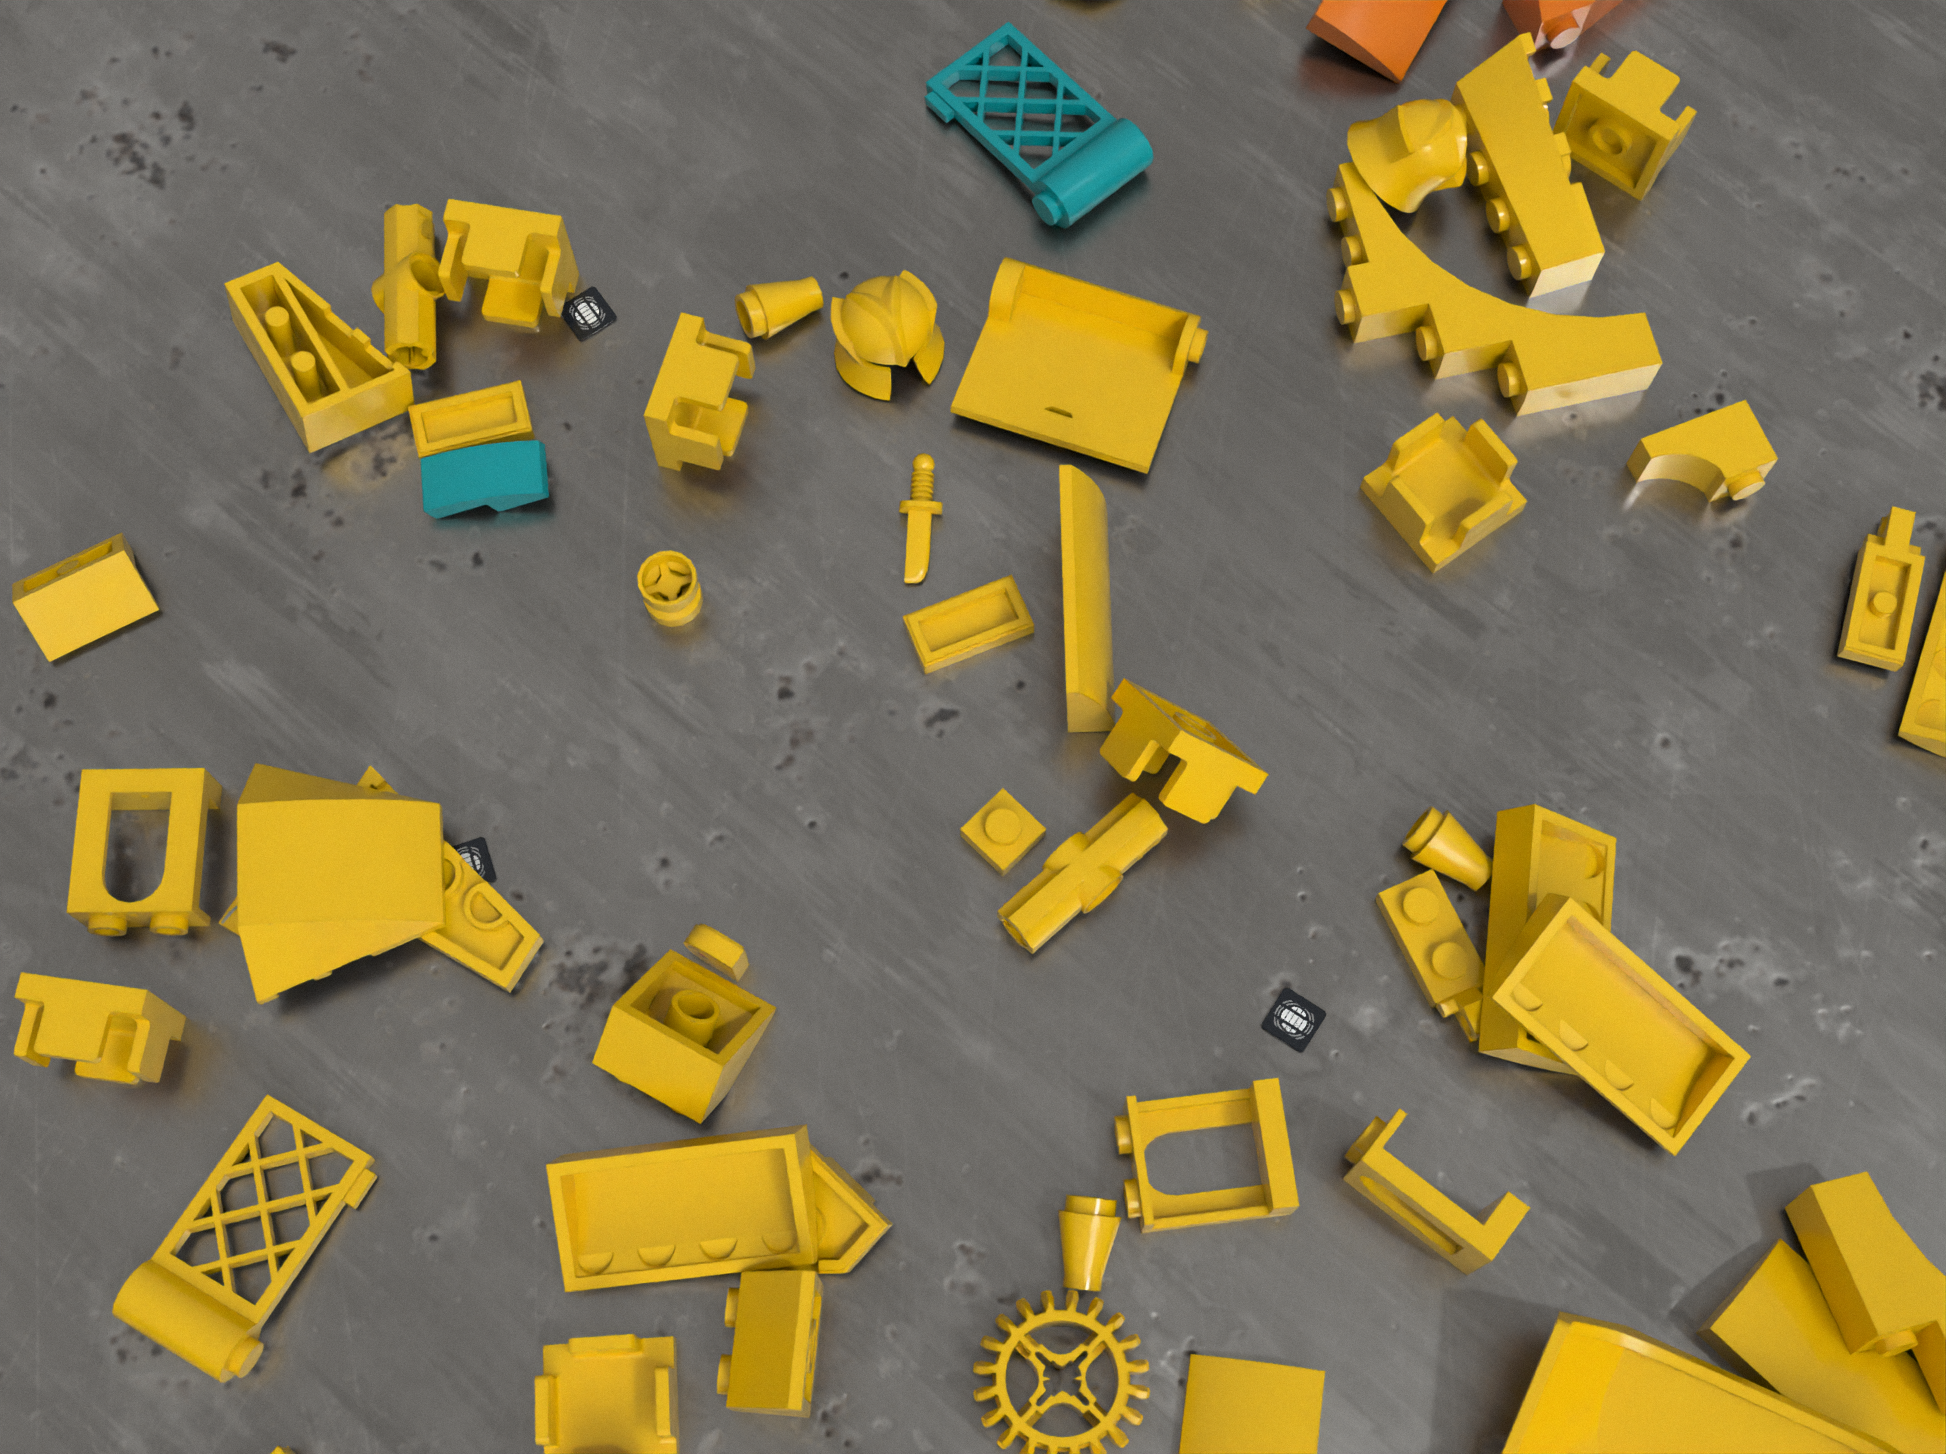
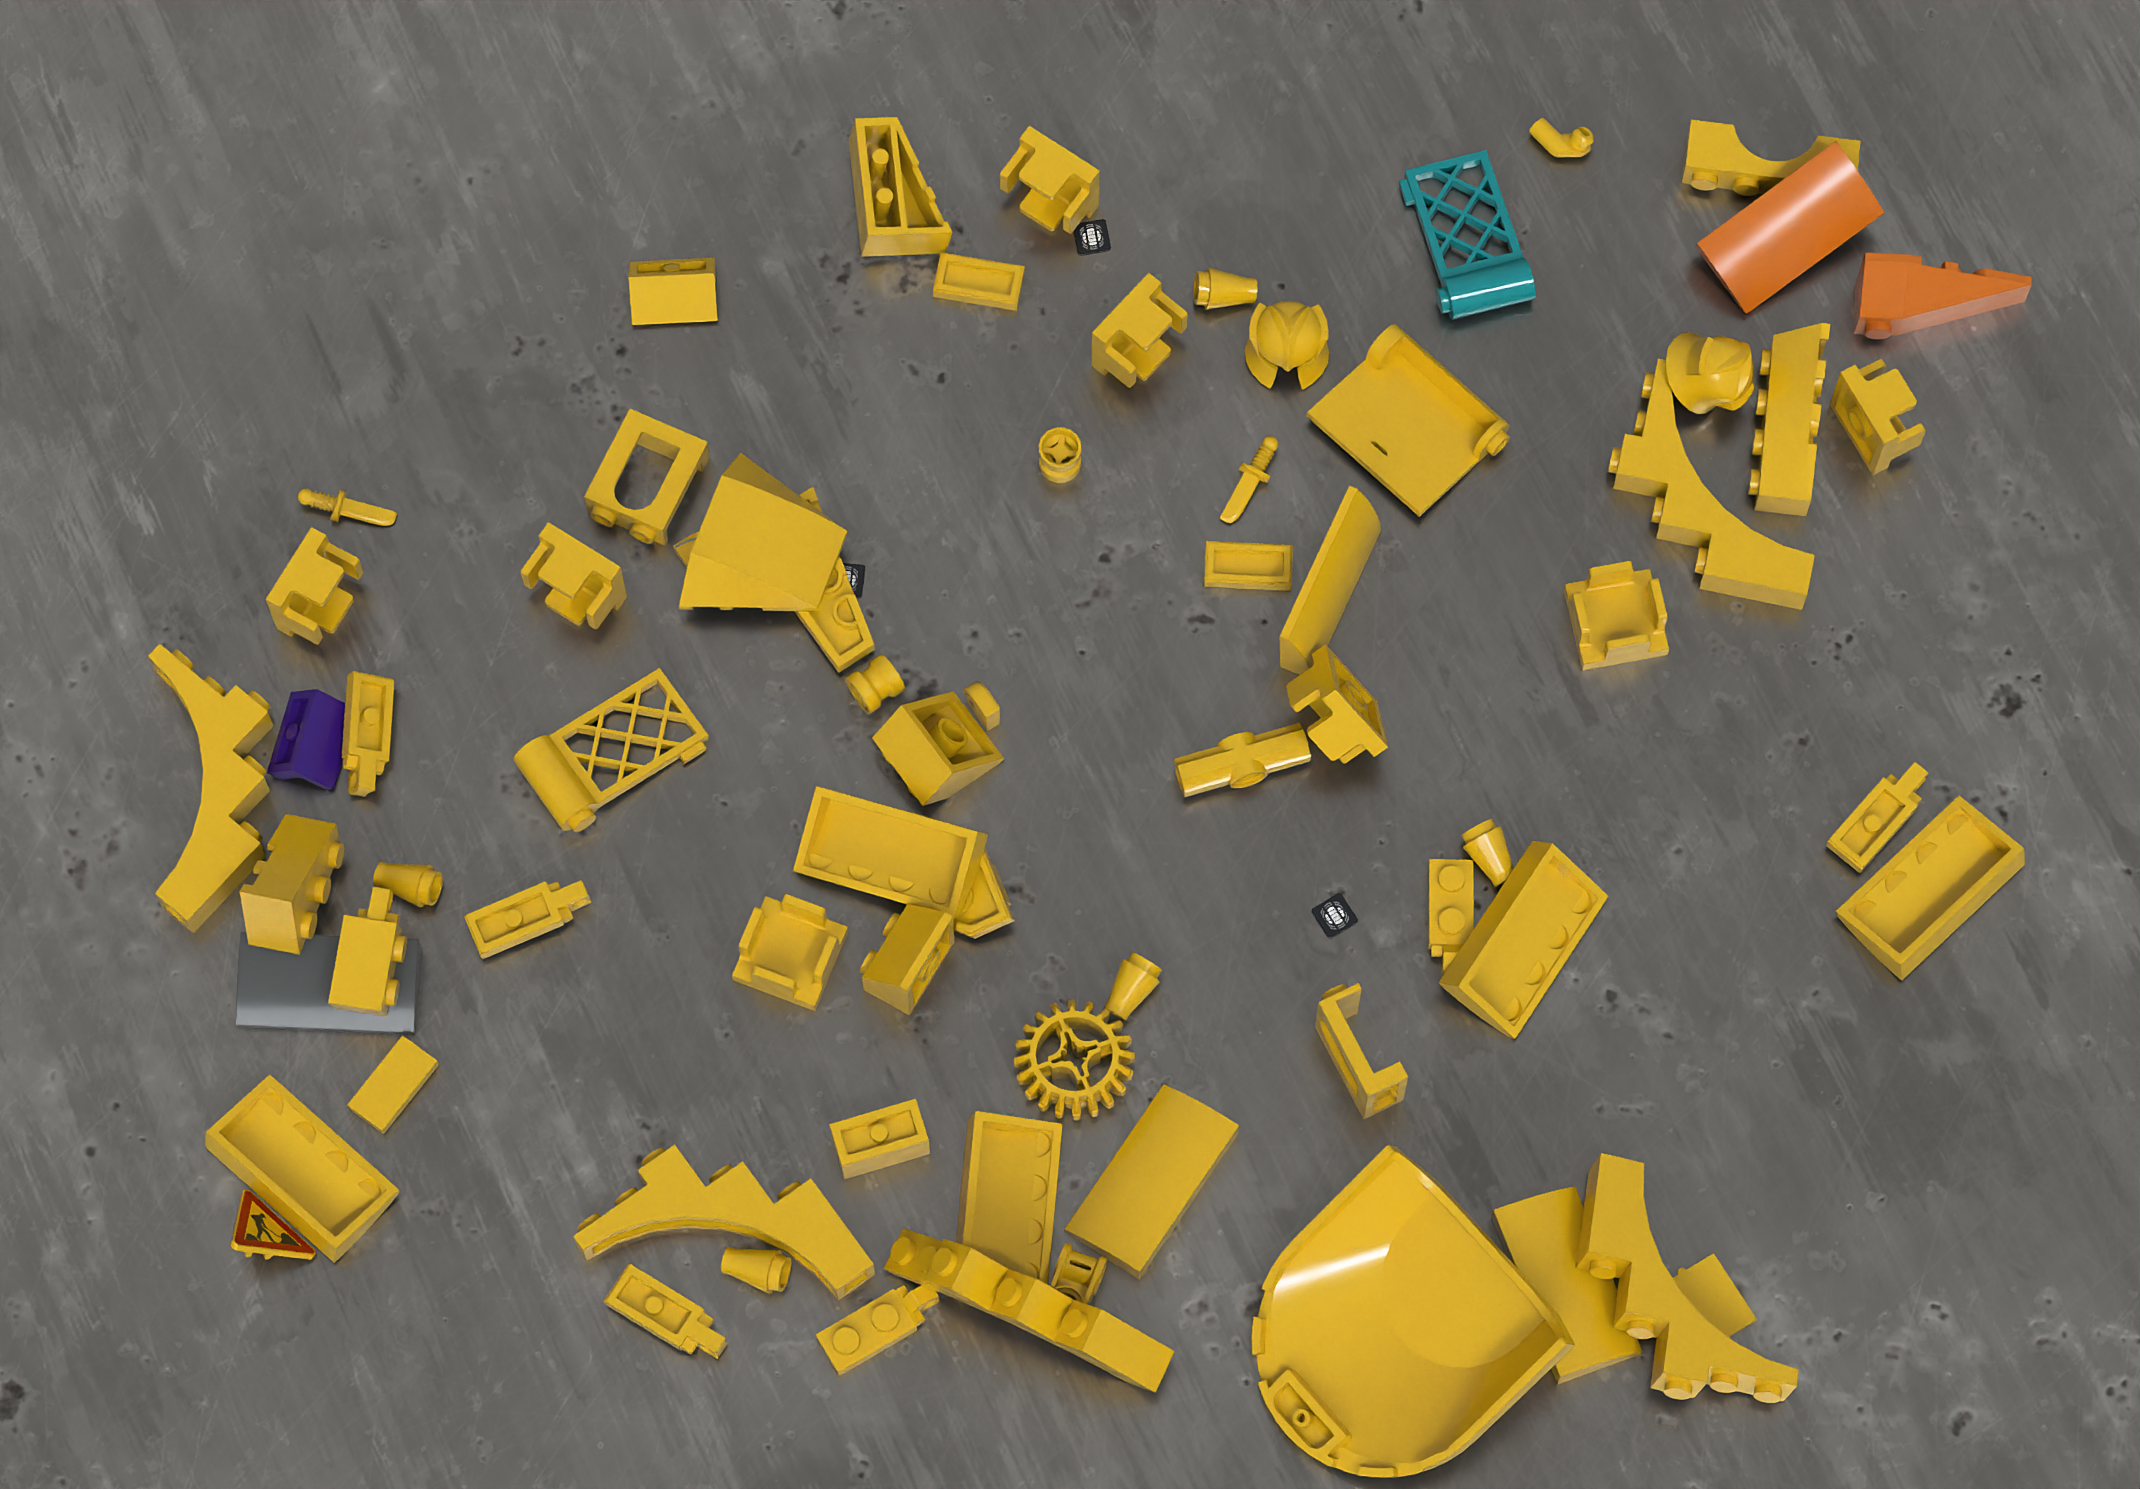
camera: 25 degrees right, 0 degrees up
yellow piece [371,203,445,370] -> none
teal slope [420,440,549,519] -> none
yellow plate [960,788,1046,877] -> none
yellow panel [1114,1078,1299,1234] -> none
yellow slope [1487,893,1751,1156] -> none
yellow arch [1626,399,1778,503] -> none
none -> yellow wheel [845,654,906,714]

